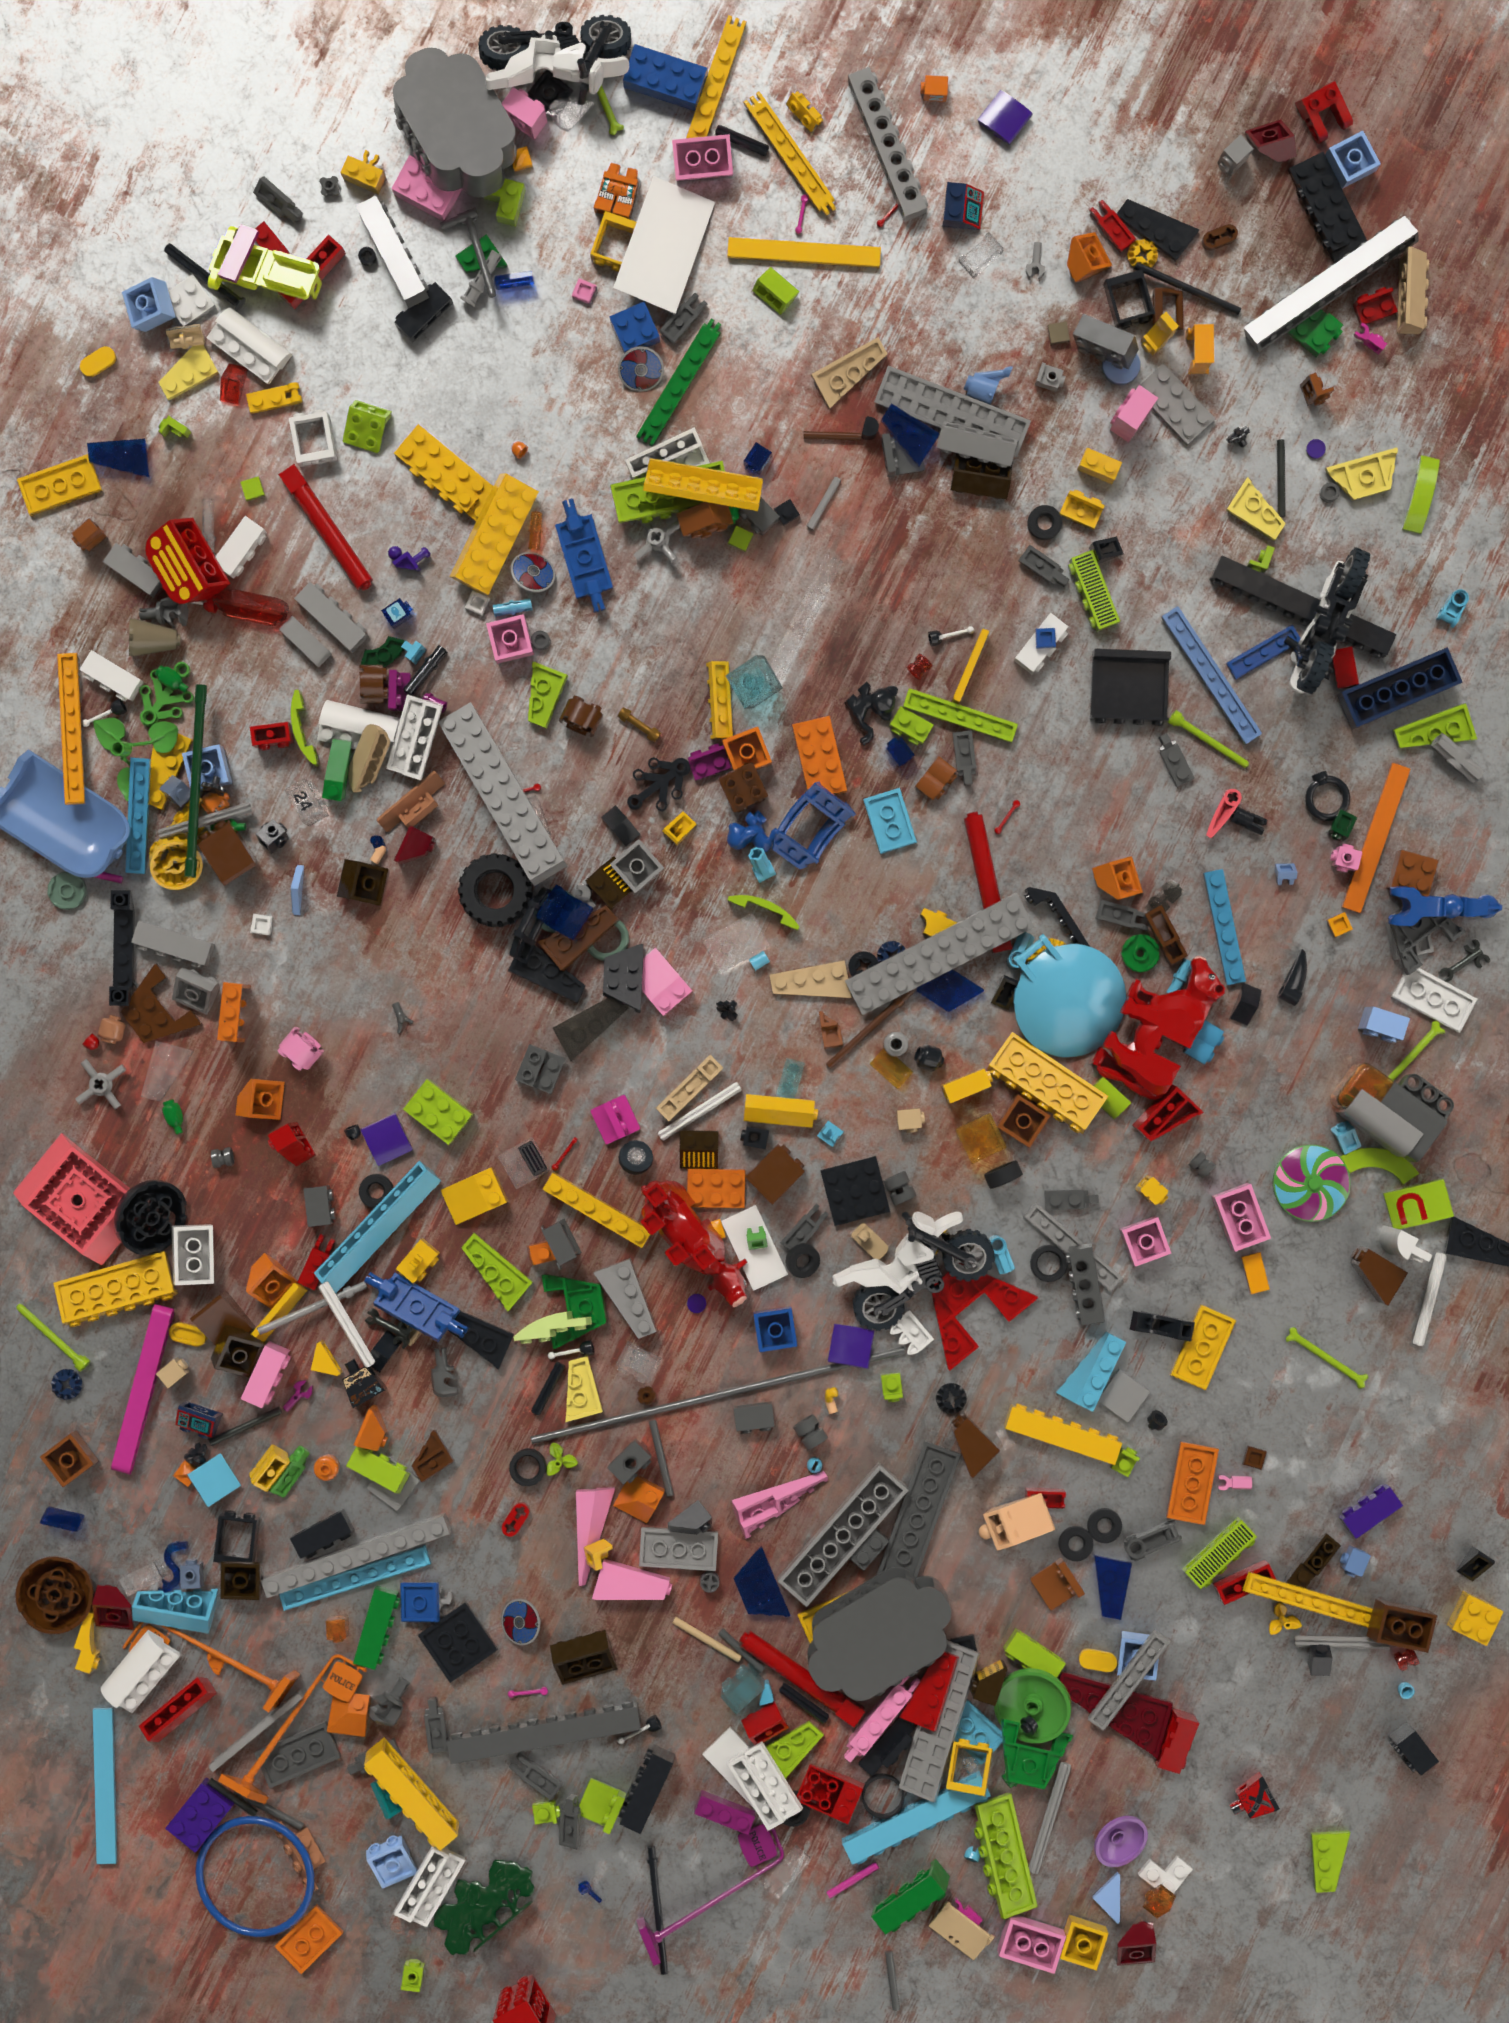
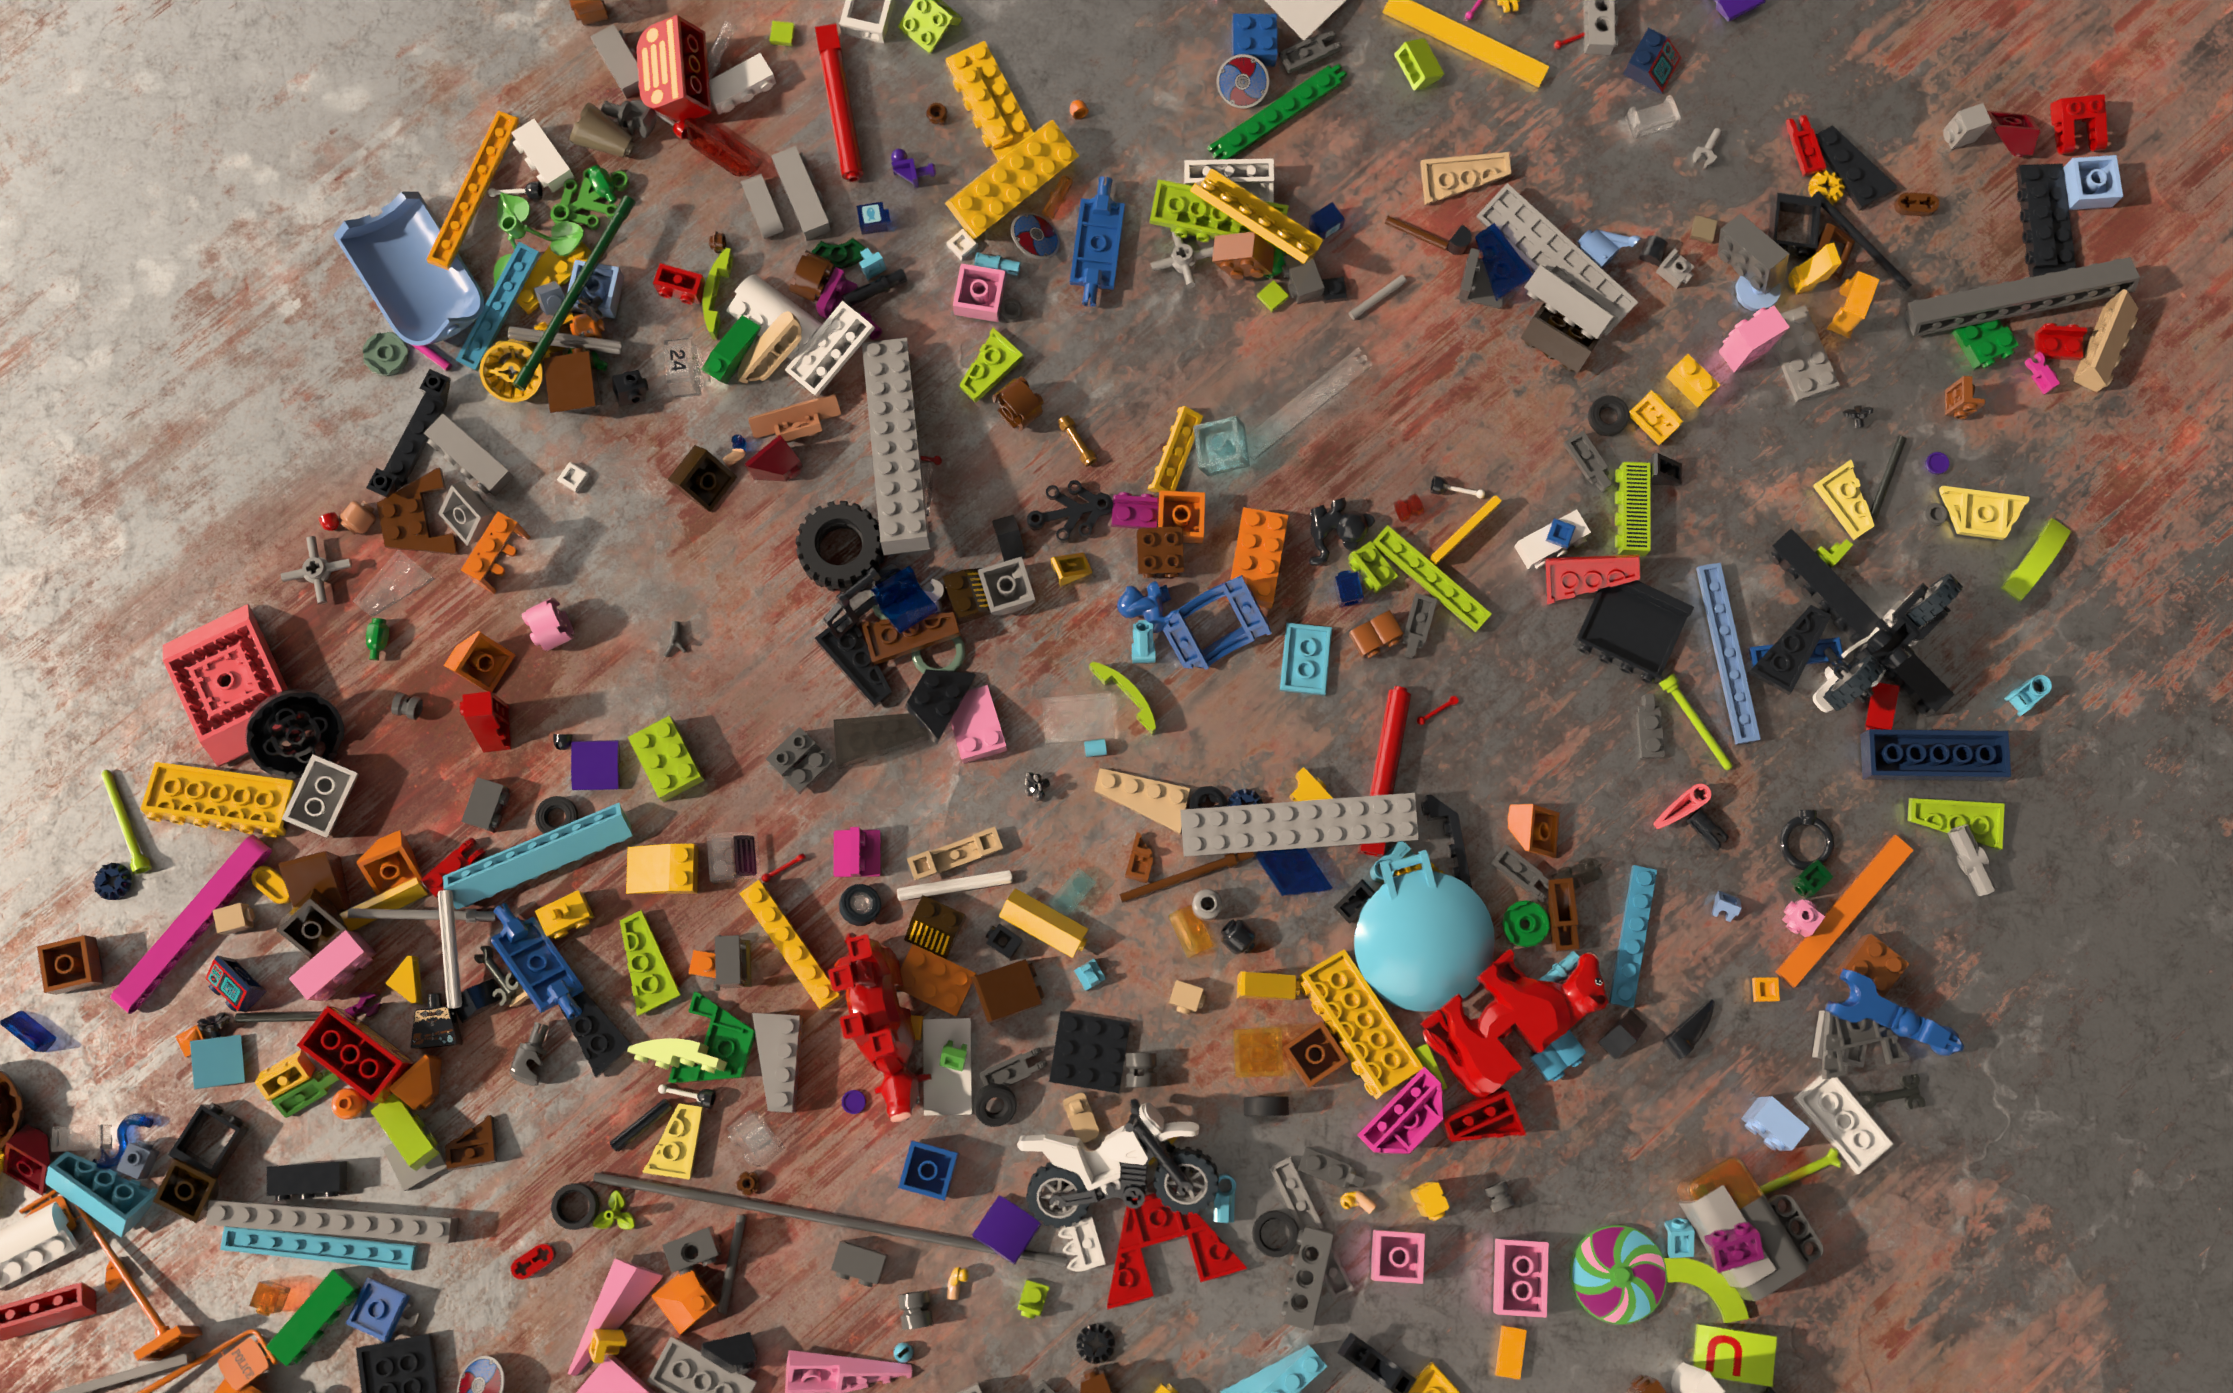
camera: 25 degrees right, 10 degrees down
light blue tile [290,865,304,915] -> none
orange slope [1067,232,1113,282] -> none
none -> red brick [296,1006,414,1103]
none -> reddish brown plate [709,231,726,253]
none -> reddish brown plate [926,103,948,124]
none -> arm [1341,1191,1377,1214]
none -> dark pink wedge [1357,1067,1444,1154]
none -> wing [1545,555,1640,605]
none -> black brick [1638,236,1668,267]
none -> magenta bracket [1704,1222,1764,1273]
none -> black wing [1748,605,1832,695]

